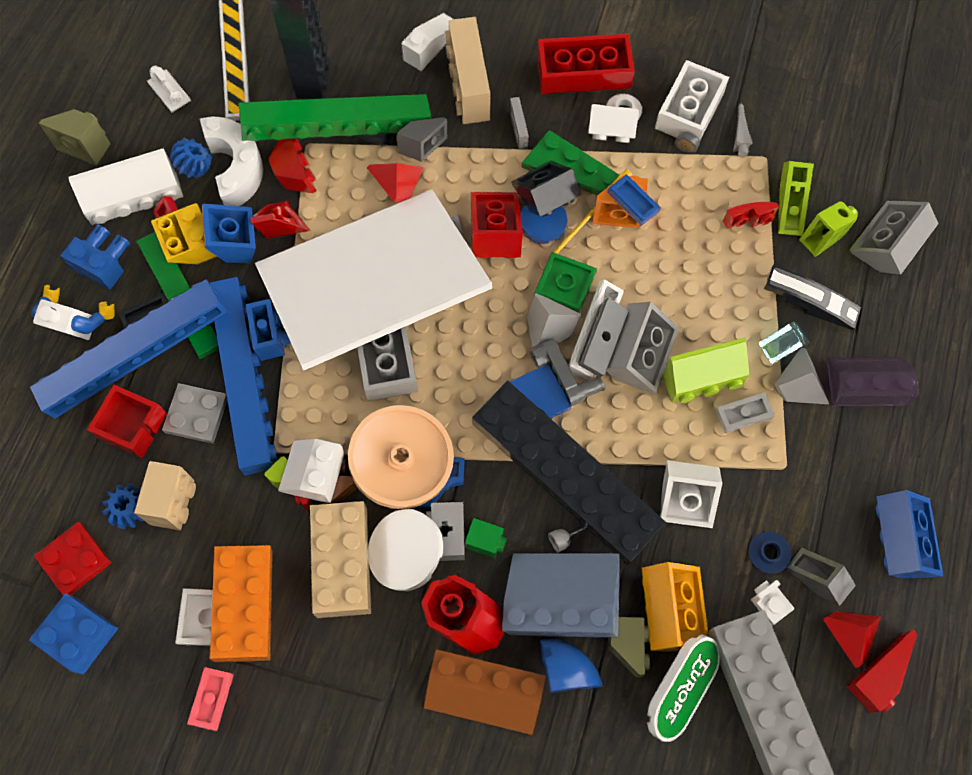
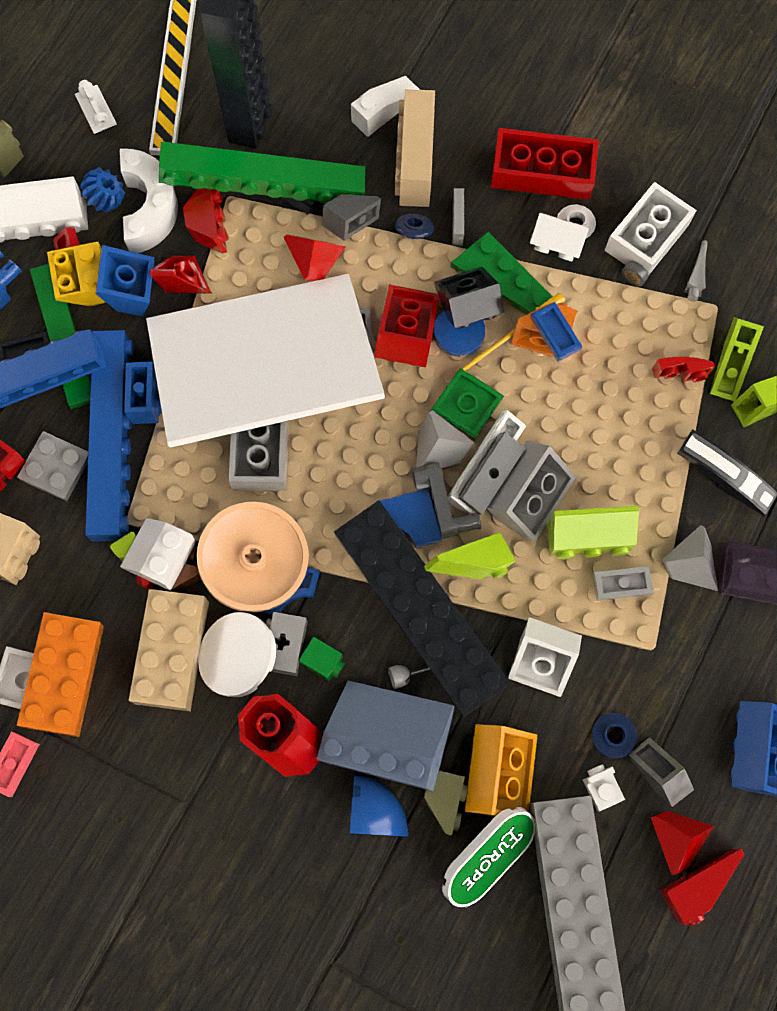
camera: 10 degrees right, 5 degrees up
dark orange slope [424,650,546,735] -> none
clear light blue slope [759,322,810,364] -> none
none -> dark blue piece [394,213,434,239]
none -> lime slope [424,532,516,580]

